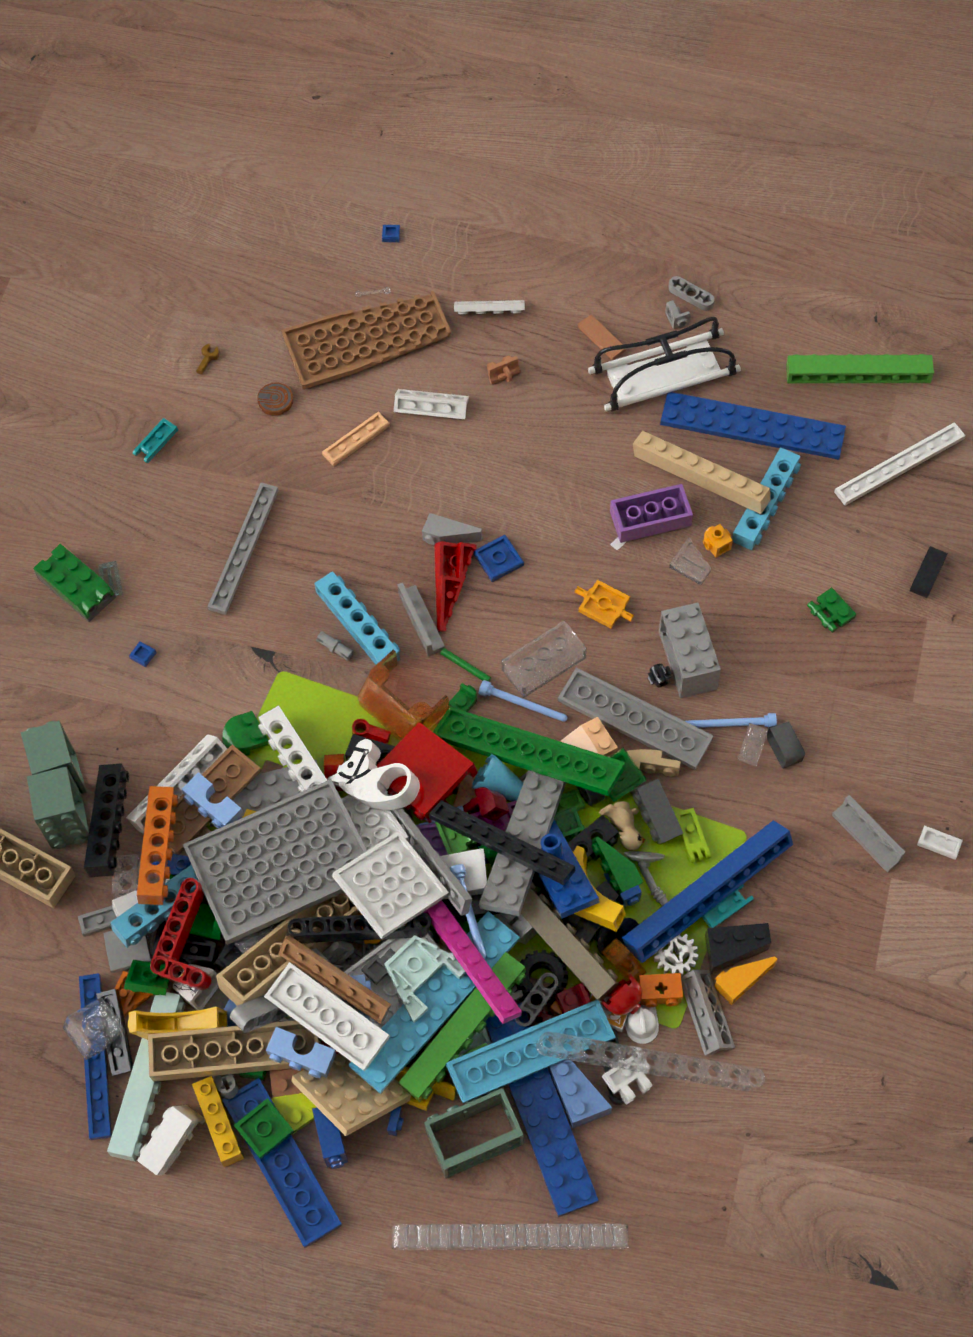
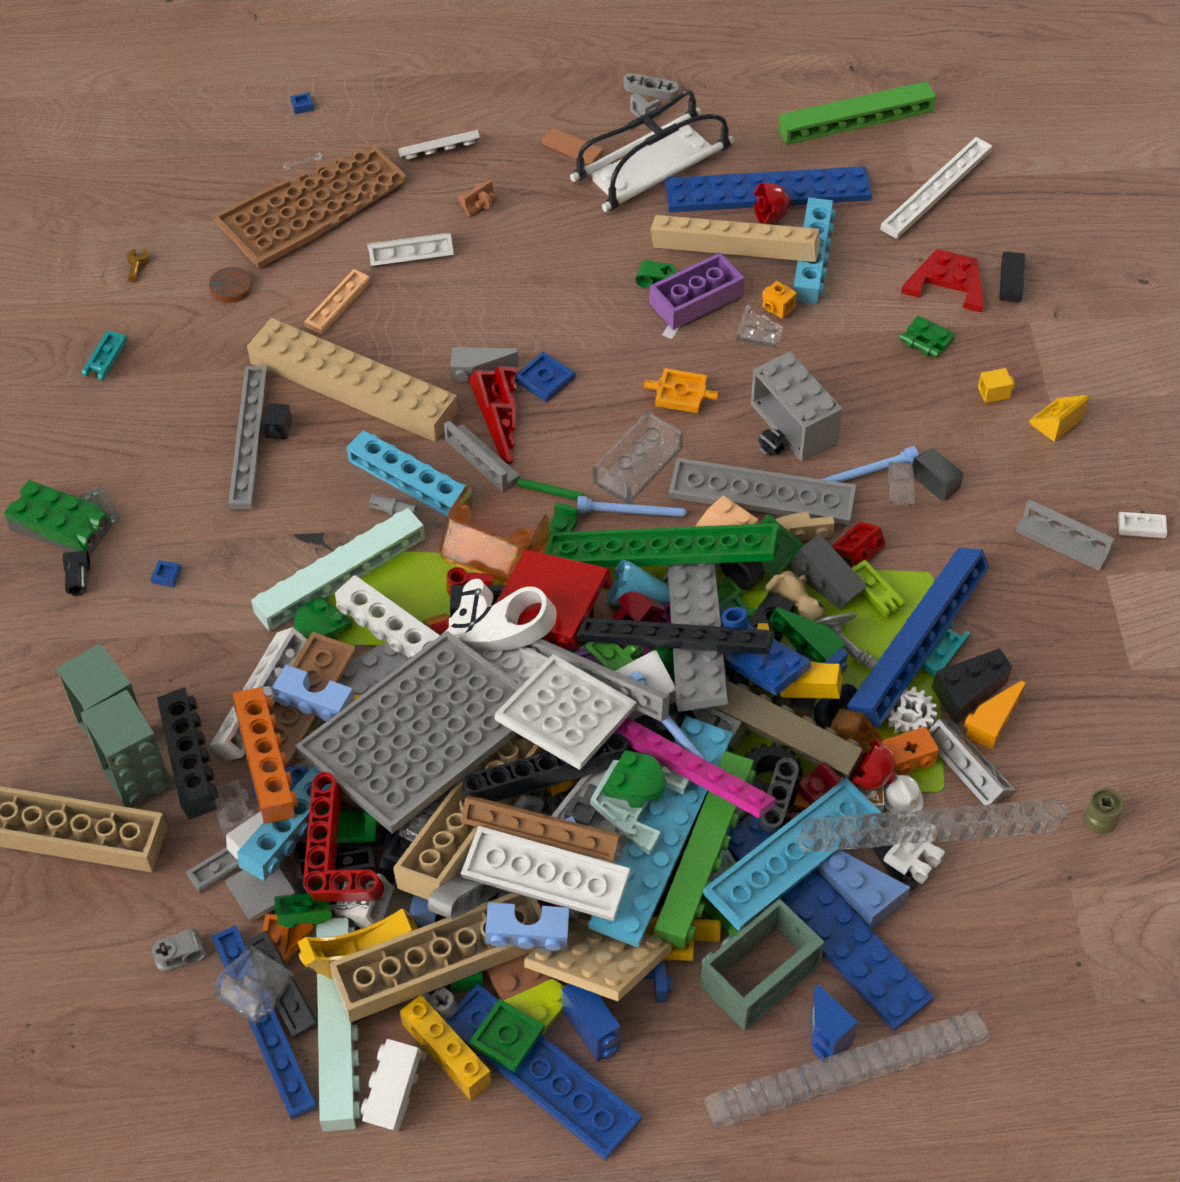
camera: 20 degrees left, 10 degrees down
none -> black piece [63,550,90,596]
none -> light grey piece [152,928,206,972]
none -> tan brick [247,318,458,442]
none -> light aqua brick [251,508,425,632]
none -> black brick [263,403,292,439]
none -> green slope [602,750,667,808]
none -> green piece [635,260,676,288]
none -> red cylinder [754,183,791,224]
none -> blue slope [810,984,858,1065]
none -> red bracket [831,521,886,567]
none -> red wing [901,249,984,313]
none -> yellow brick [978,368,1015,403]
none -> yellow slope [1029,395,1089,442]
none -> olive wheel [1084,788,1124,834]

